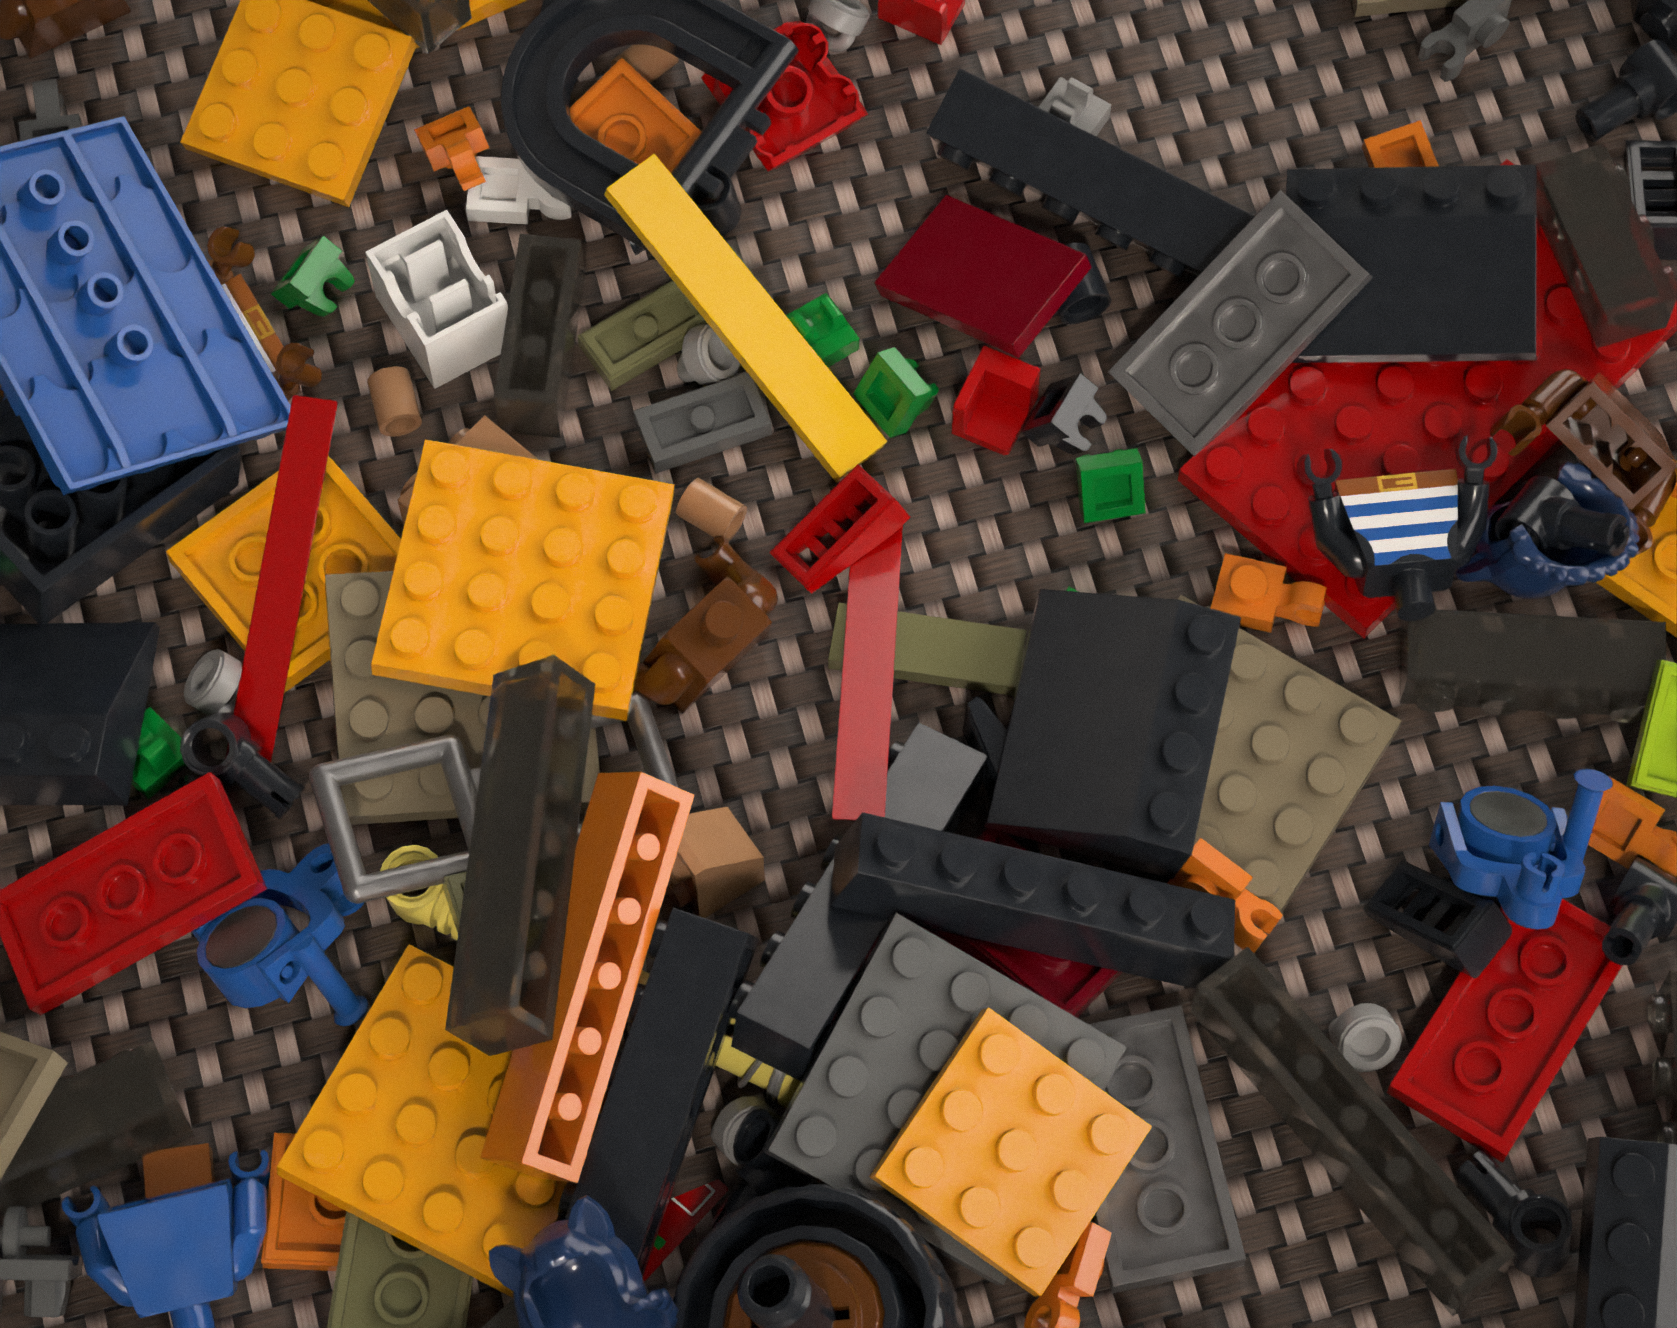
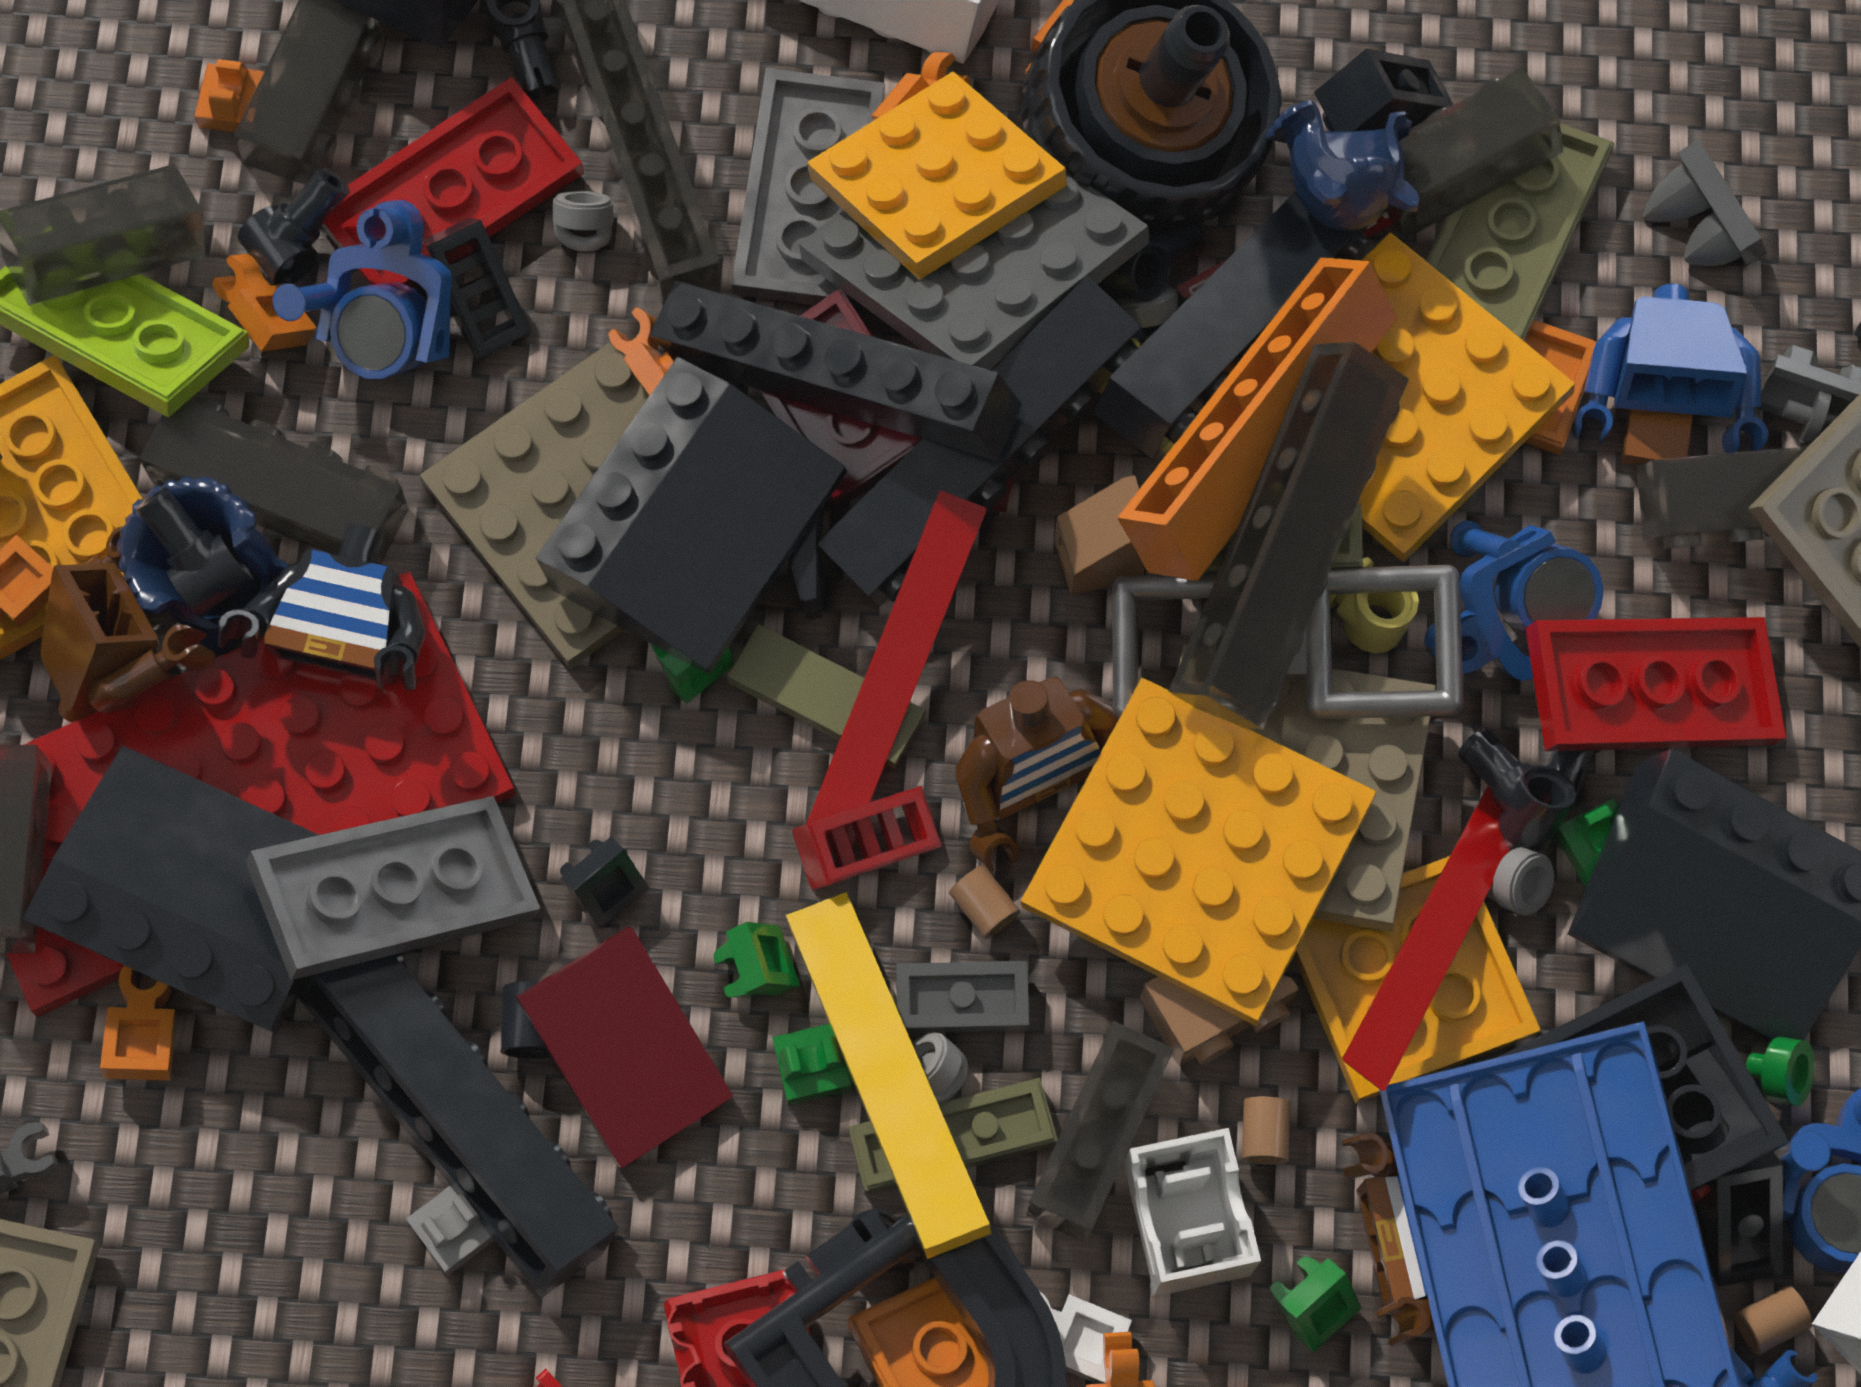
camera: 165 degrees left, 5 degrees up
red panel [952,345,1041,455] -> none
green tile [1076,448,1146,523] -> none
orange plate [1210,553,1327,633] -> none

